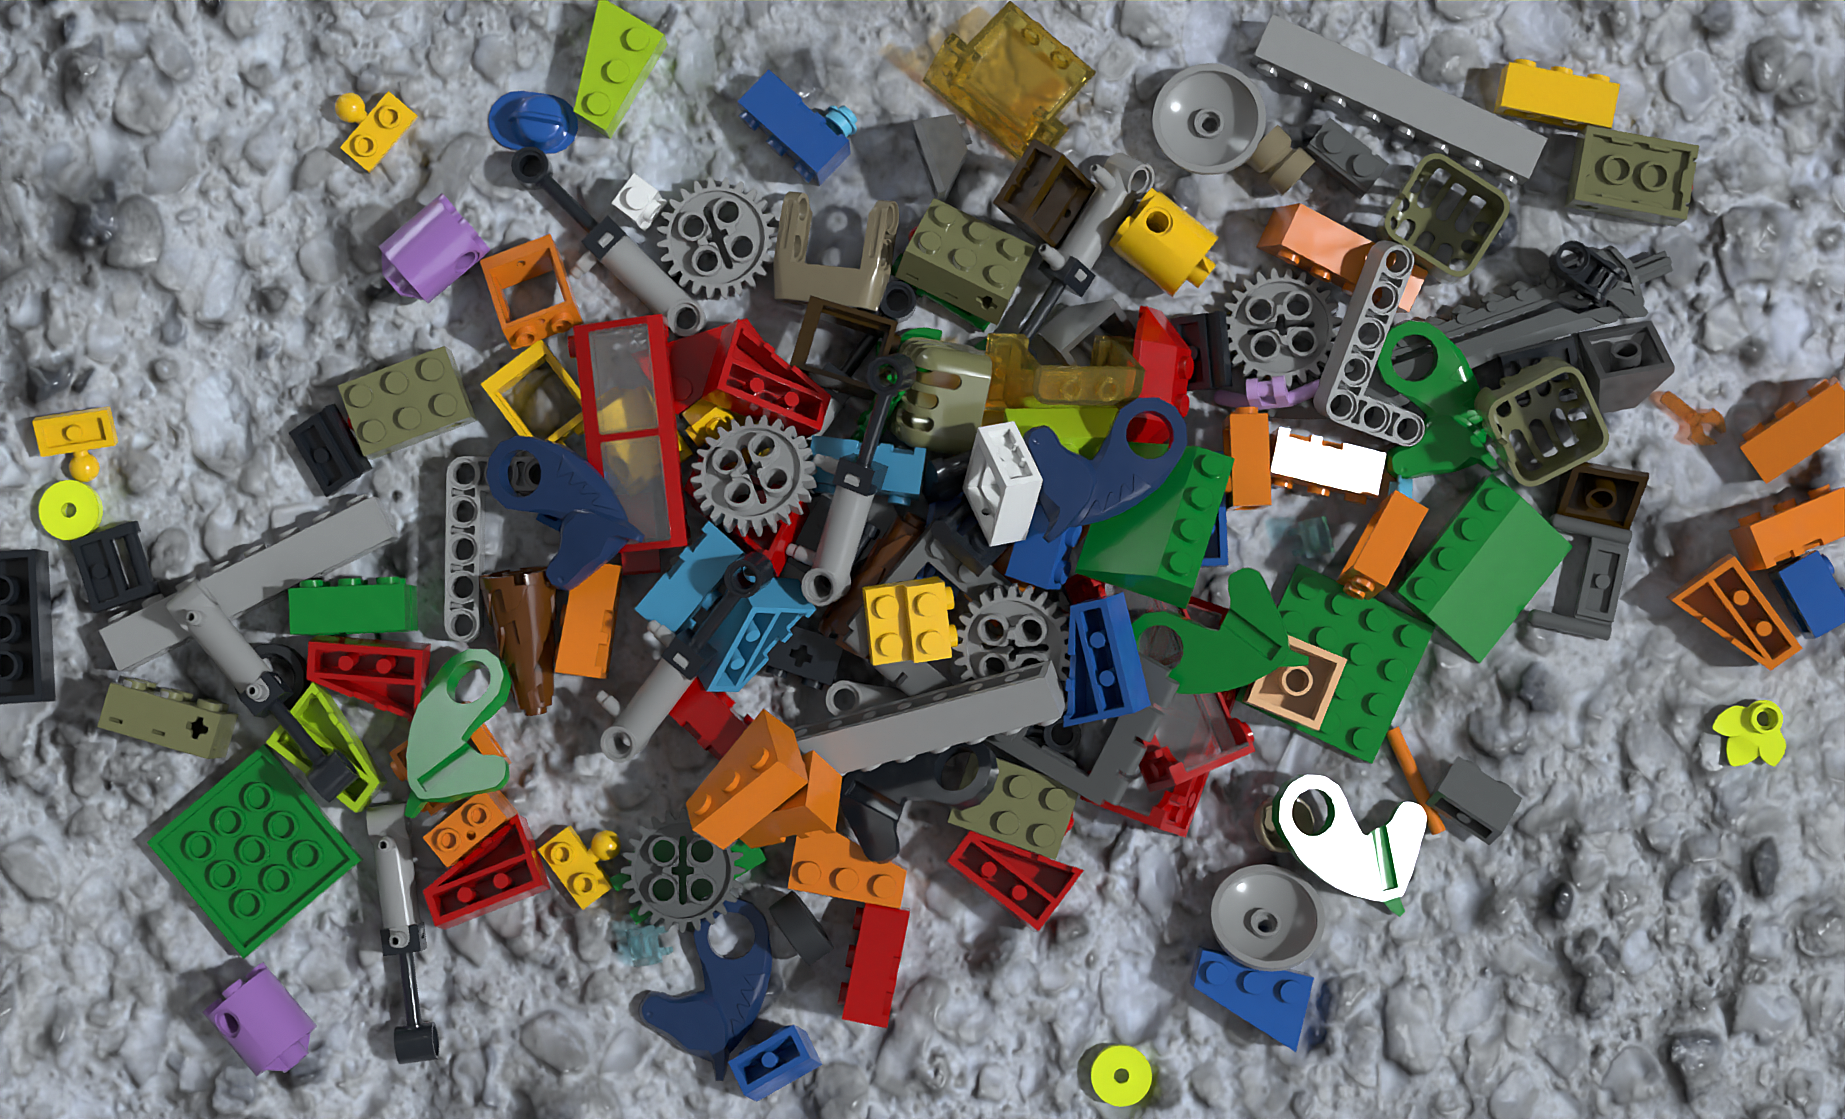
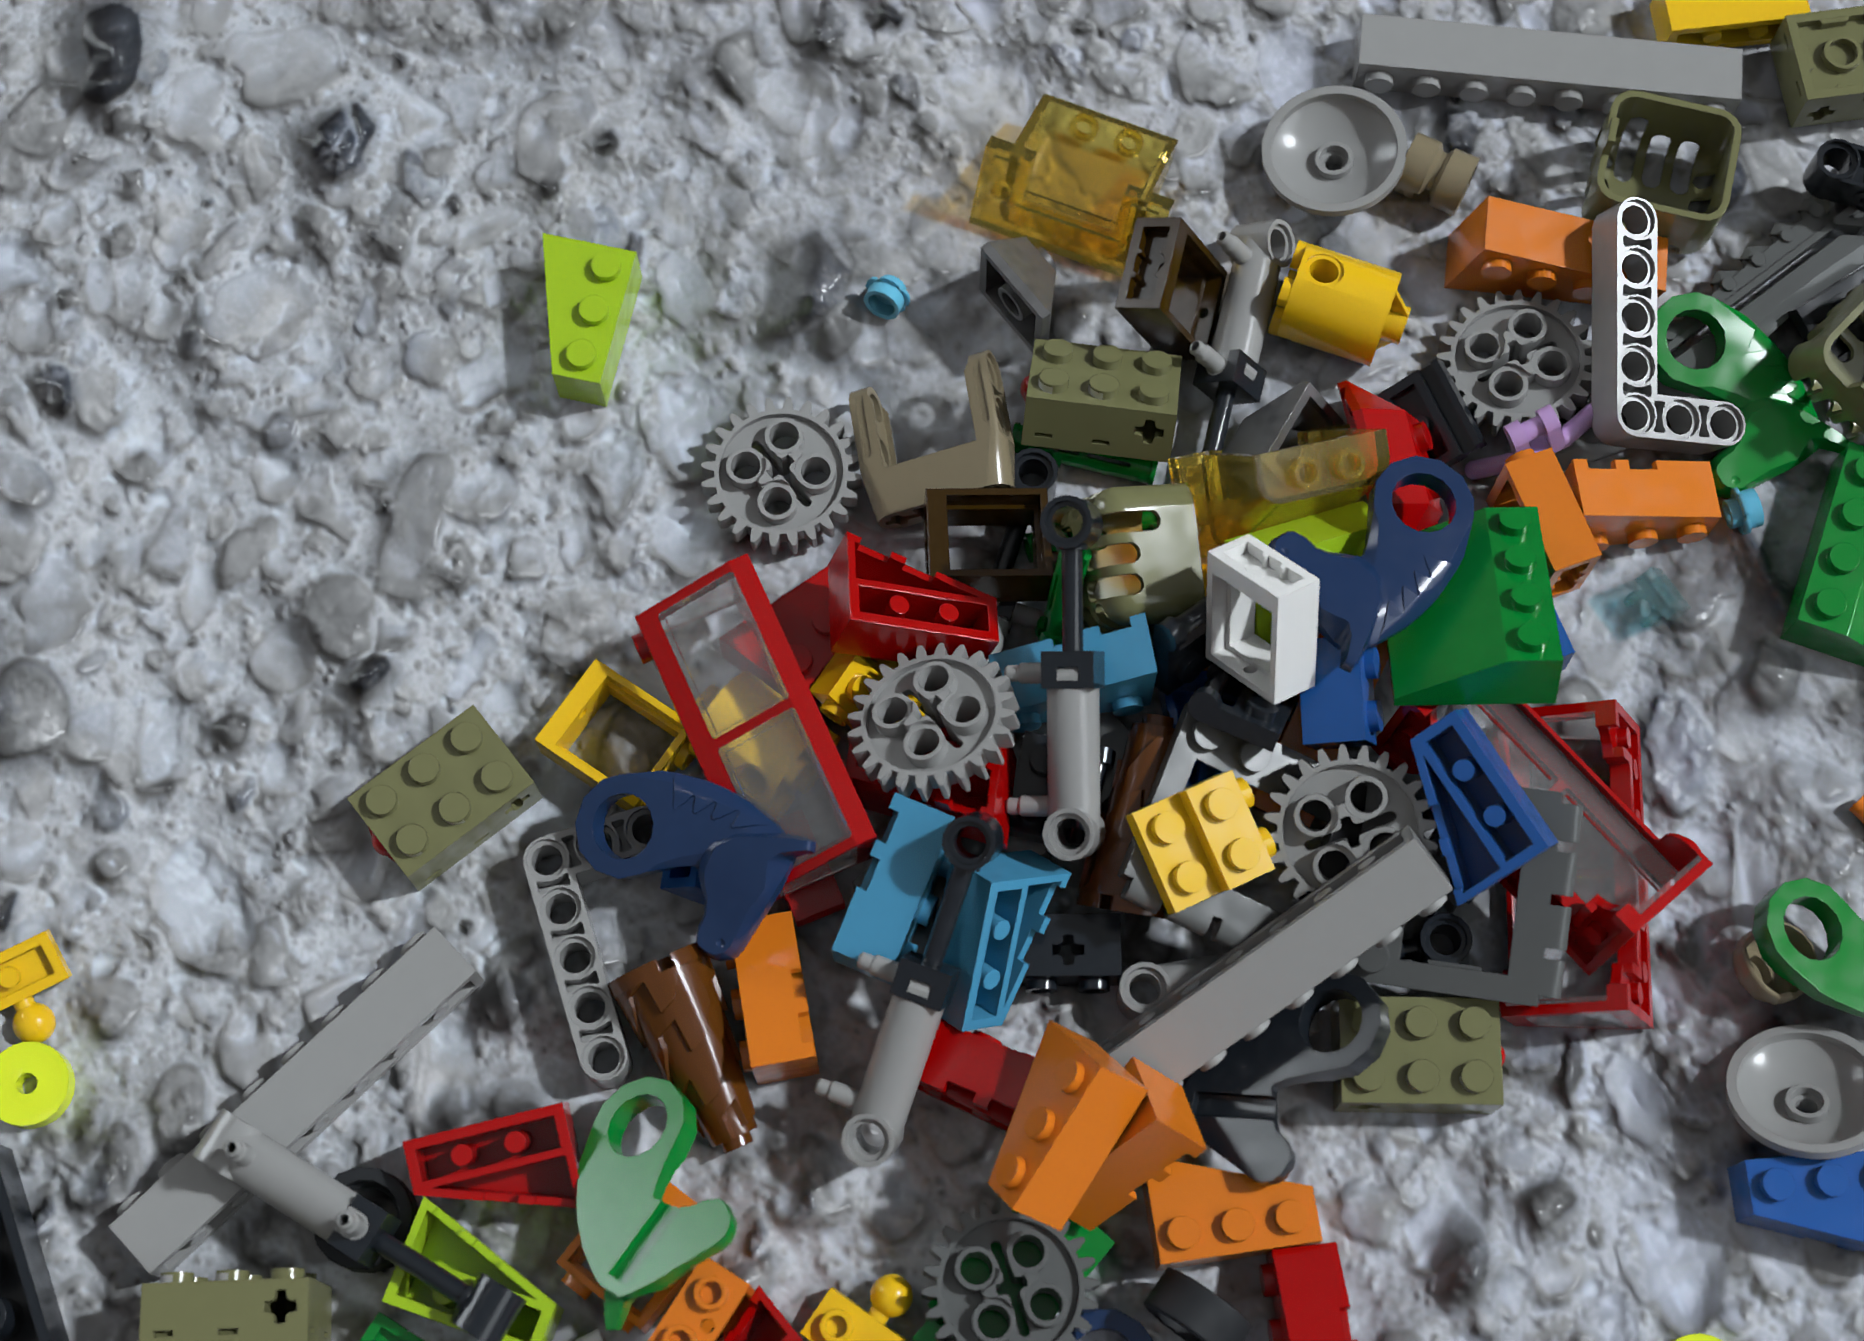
camera: 15 degrees left, 15 degrees down
black plate [70,521,161,614] -> none
green piece [288,577,418,636] -> none
black plate [289,404,373,497] -> none
yellow plate [335,91,418,173] -> none
medium lavender cylinder [378,193,491,303] -> none
orange window [480,234,584,350] -> none
blue piece [489,91,578,154] -> none
light grey piece [511,146,707,345] -> none
white brick [612,173,668,232] -> none
blue wedge [737,69,851,186] -> none
red wedge [944,831,1084,932] -> none
green animal [1131,567,1309,694] -> none
green plate [1235,563,1435,764] -> none
light nougat brick [1242,635,1347,731] -> none
dark grey brick [1305,118,1389,200] -> none
orange window [1336,490,1429,600] -> none

